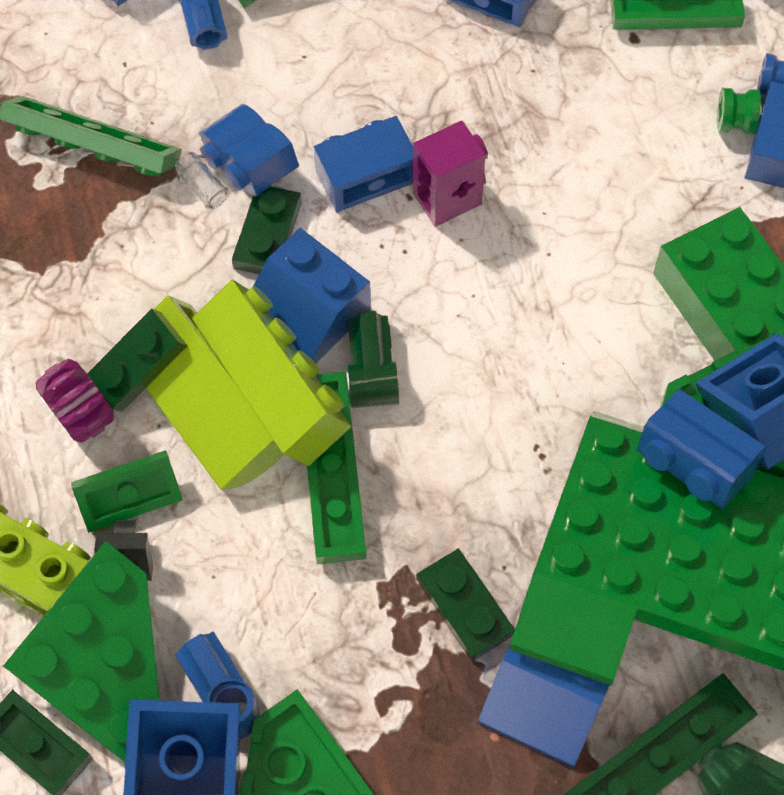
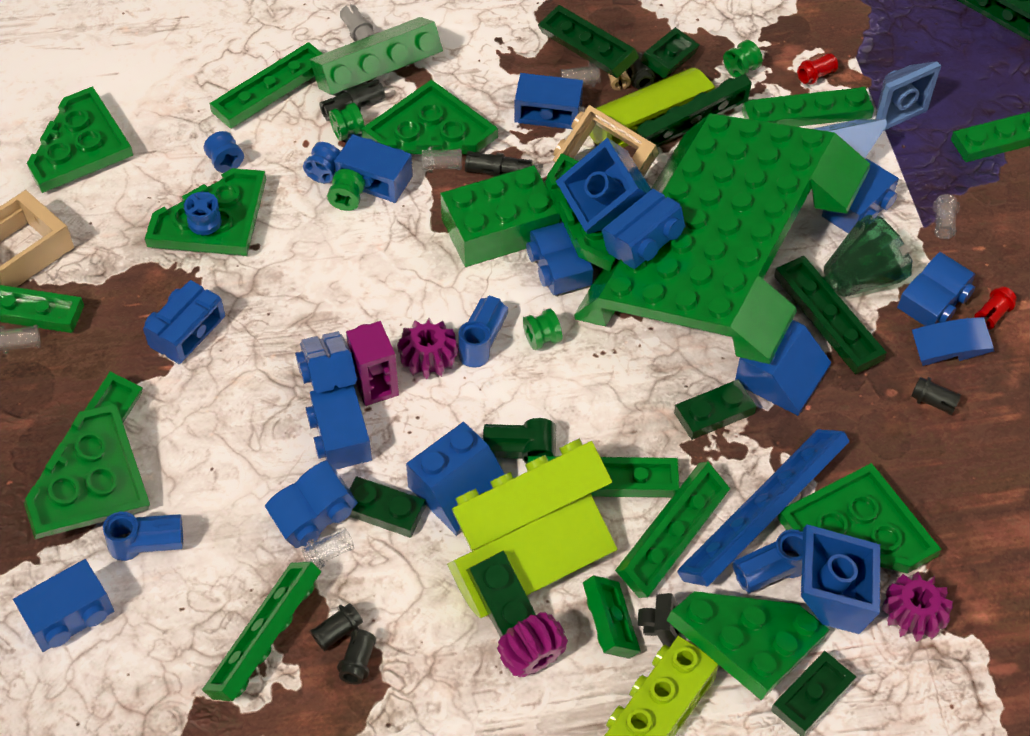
camera: 85 degrees left, 10 degrees down
none -> blue brick [295,331,357,393]
none -> pearl dark grey pin [310,603,363,652]
none -> pearl dark grey pin [337,629,376,685]
none -> magenta gear [397,318,458,379]
none -> blue piece [458,295,508,368]
none -> green wheel [523,308,563,350]
none -> blue brick [526,222,593,295]
none -> green plate [615,461,731,598]
none -> blue tile [677,429,850,587]

